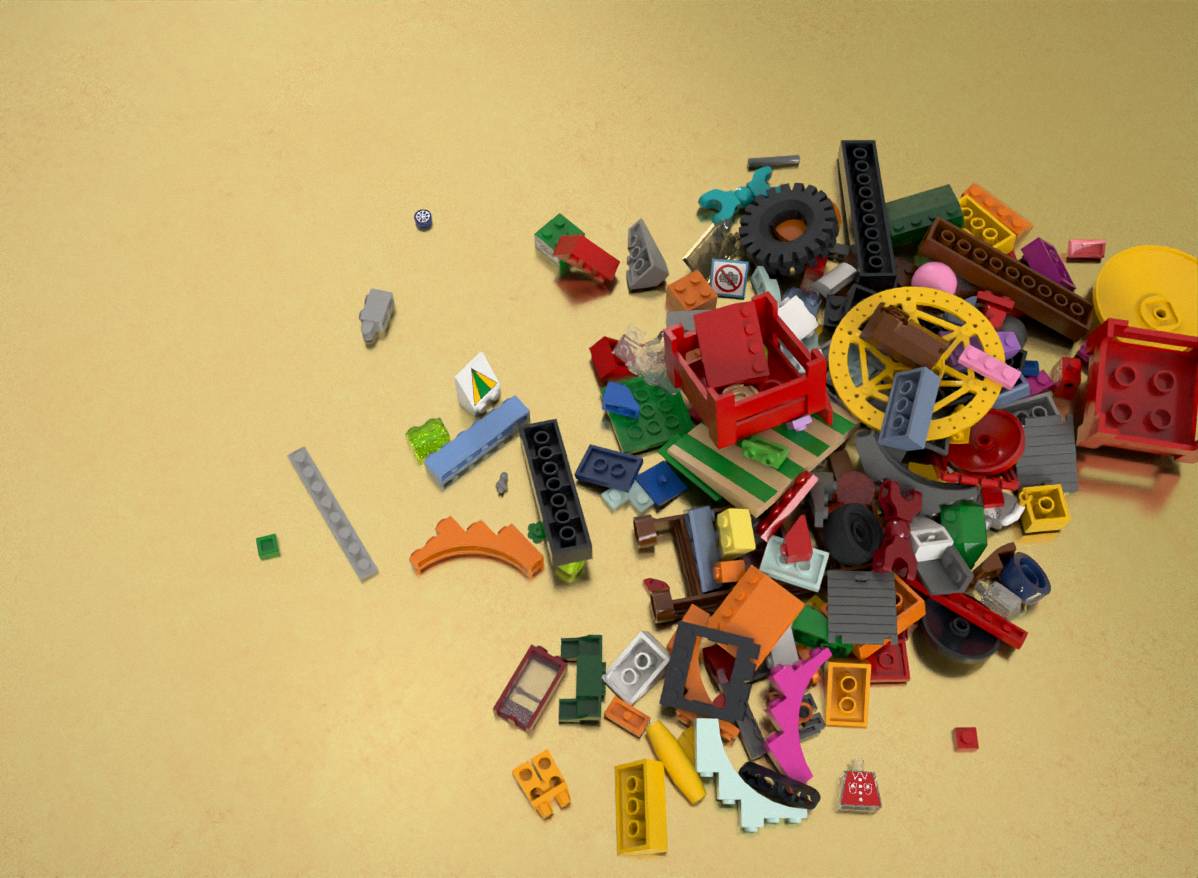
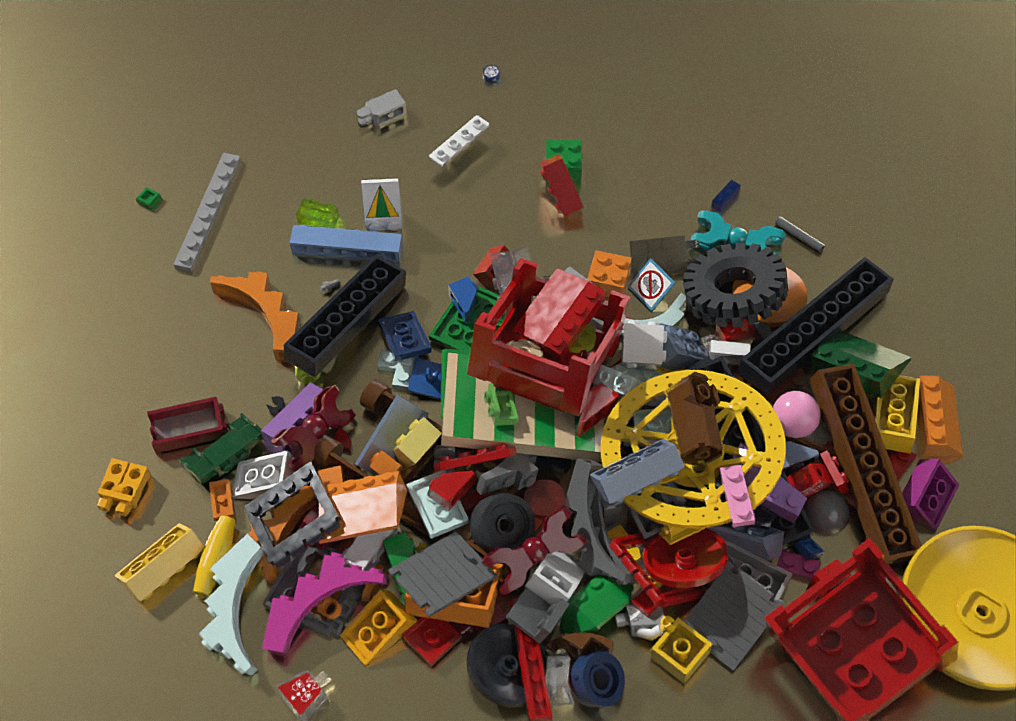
camera: 50 degrees right, 5 degrees down
light grey wedge [626,218,669,289] -> none
black beam [738,761,821,810] -> none
lavender plate [785,415,812,432] -> none
coral plate [1067,239,1106,258] -> none
none -> medium lavender wedge [261,382,323,454]
none -> black bar [267,396,286,416]
none -> dark red piece [271,385,356,472]
none -> white bracket [429,115,489,167]
none -> clear blue piece [711,180,741,212]

